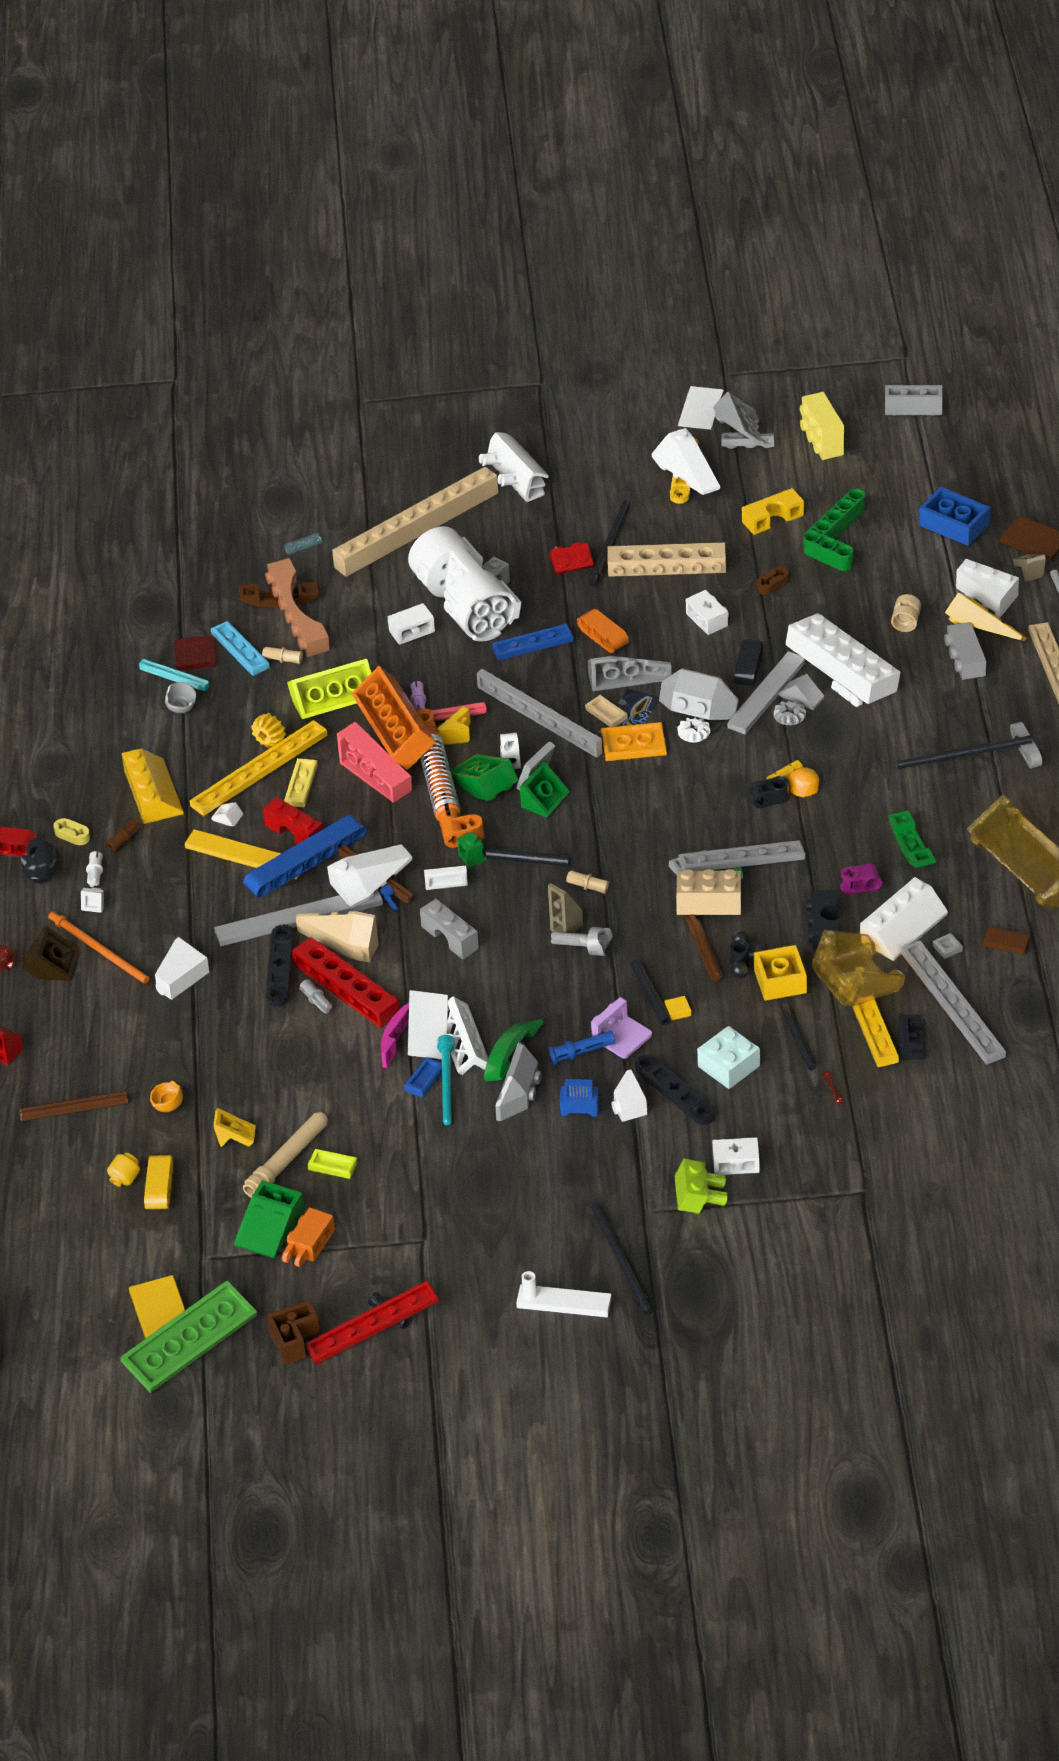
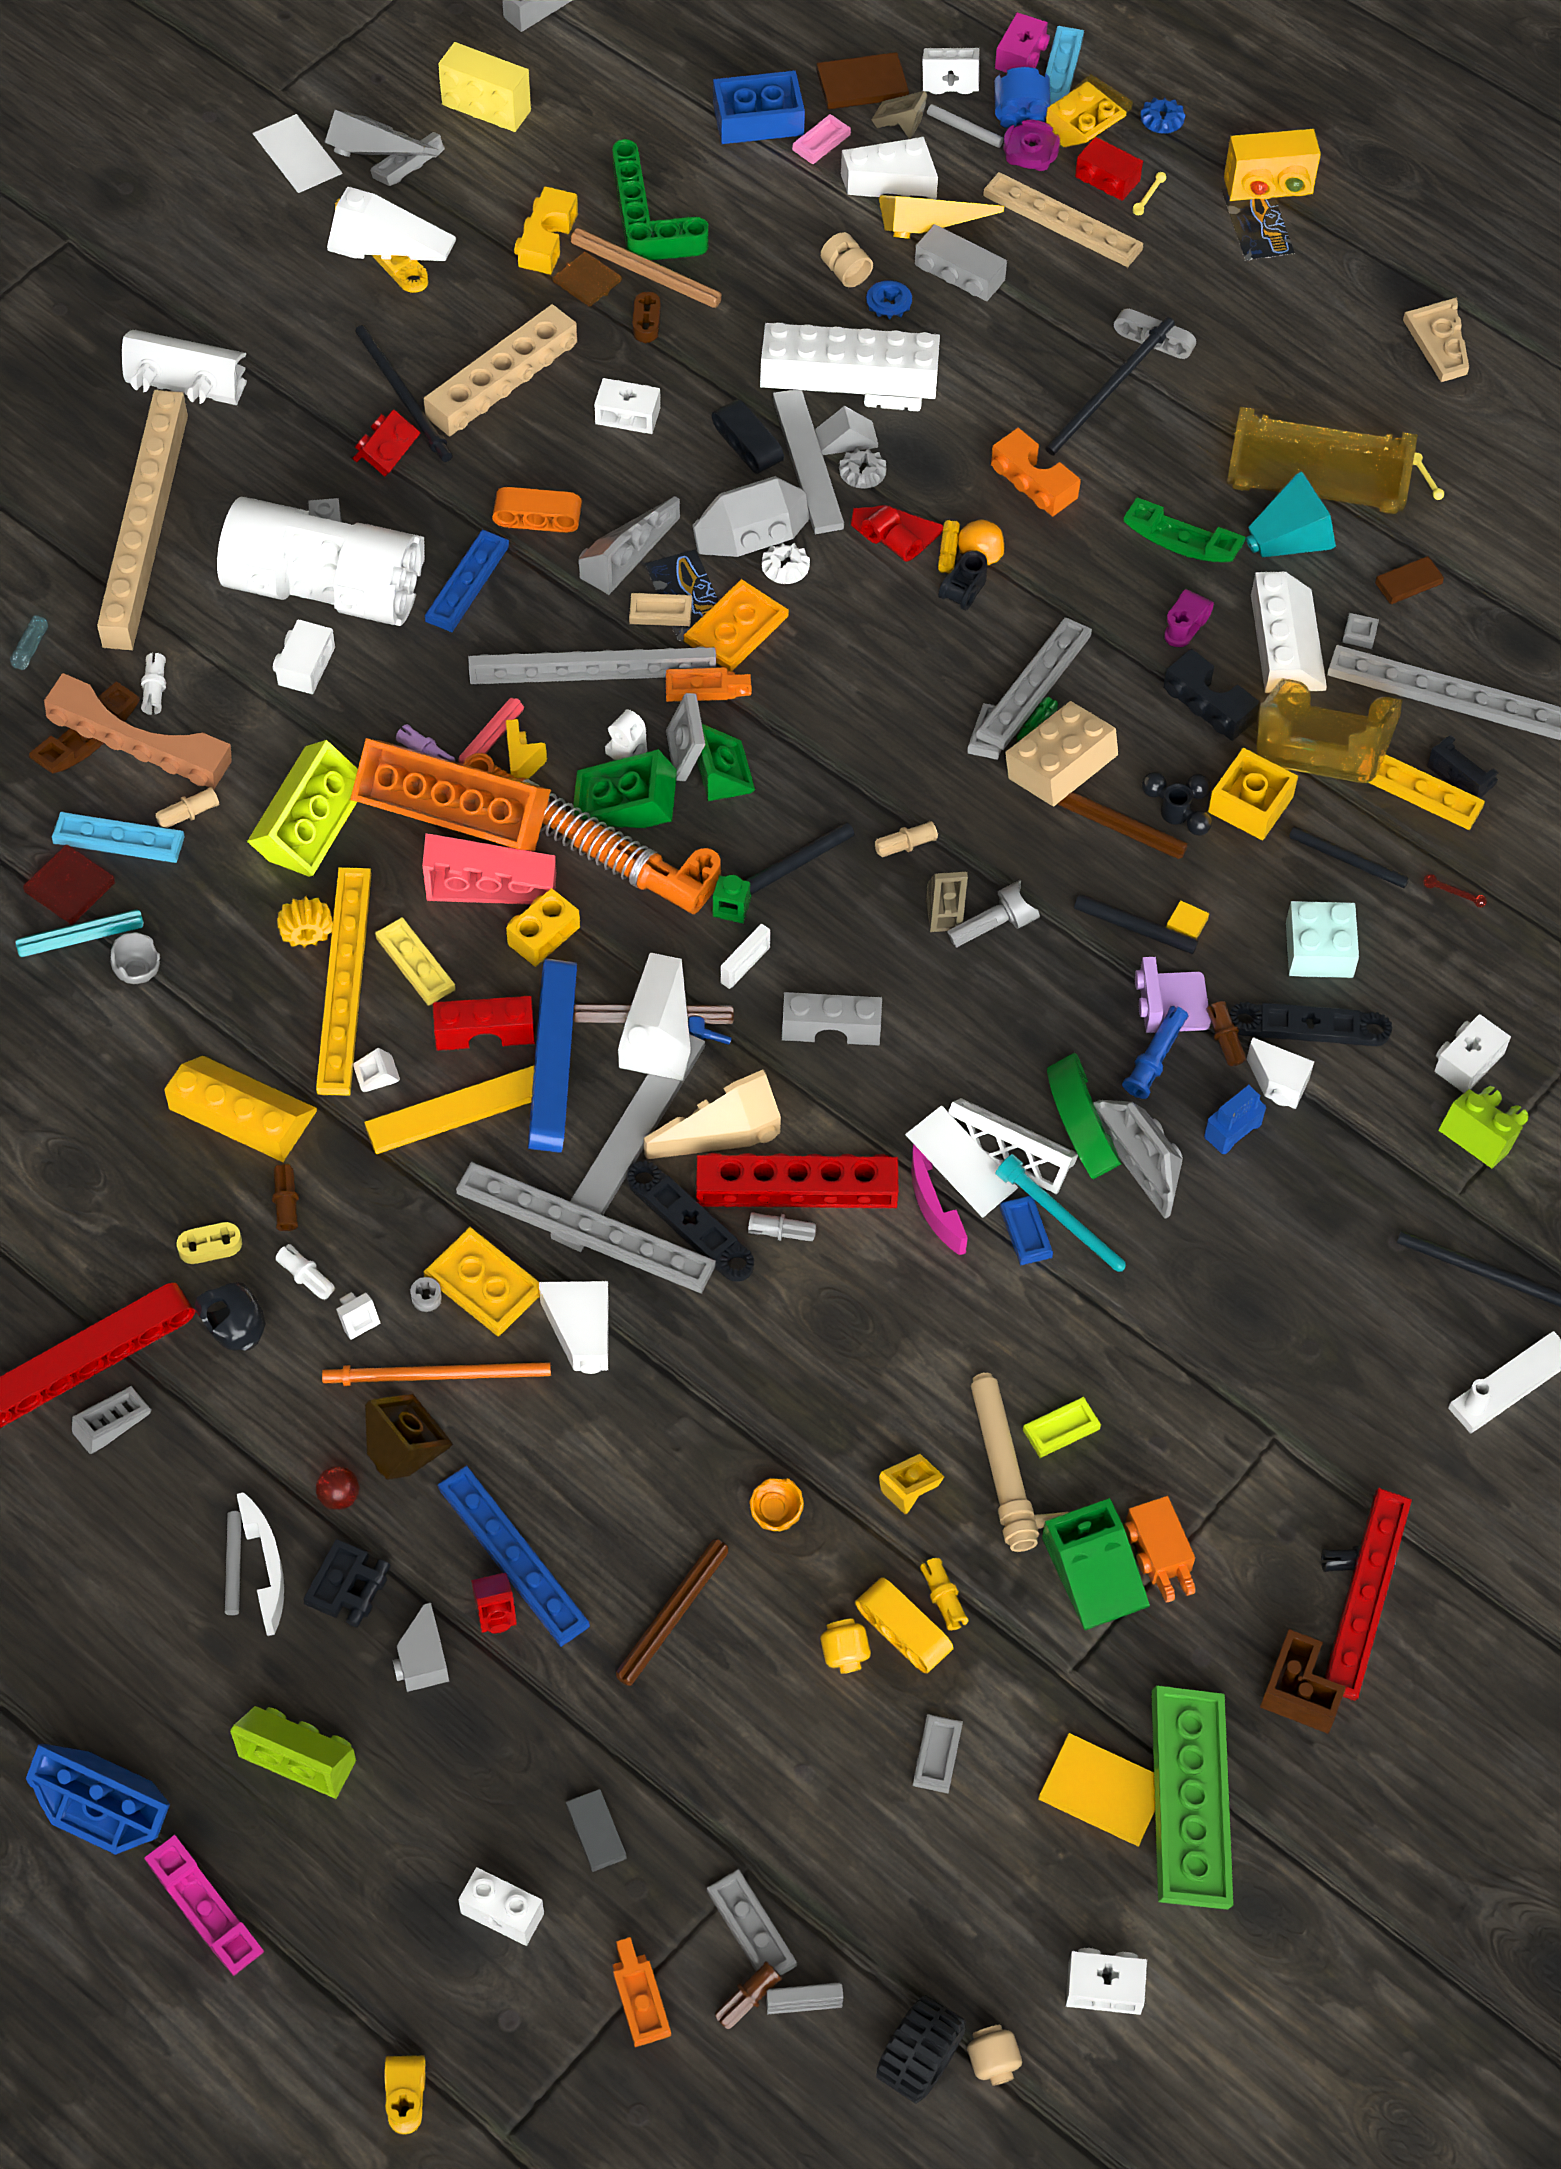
camera: 50 degrees left, 15 degrees up
none -> white pin [141,653,166,714]
none -> light grey bush [410,1277,442,1312]
none -> yellow tile [423,1227,540,1337]
none -> blue tile [438,1465,590,1647]
none -> light grey tile [456,1162,716,1294]
none -> yellow brick [506,888,580,967]
none -> clear orange piece [553,252,622,307]
none -> medium nougat axle [571,228,722,308]
none -> orange hinge [666,668,752,702]
none -> bright pink tile [792,114,851,164]
none -> red panel [851,505,944,562]
none -> blue gear [866,280,912,320]
none -> light grey tile [913,1714,963,1794]
none -> yellow pin [920,1558,968,1631]
none -> orange arch [991,428,1081,517]
none -> white brick [1066,1948,1147,2015]
none -> reddish brown axle [1206,1001,1246,1067]
none -> teal slope [1246,472,1336,558]

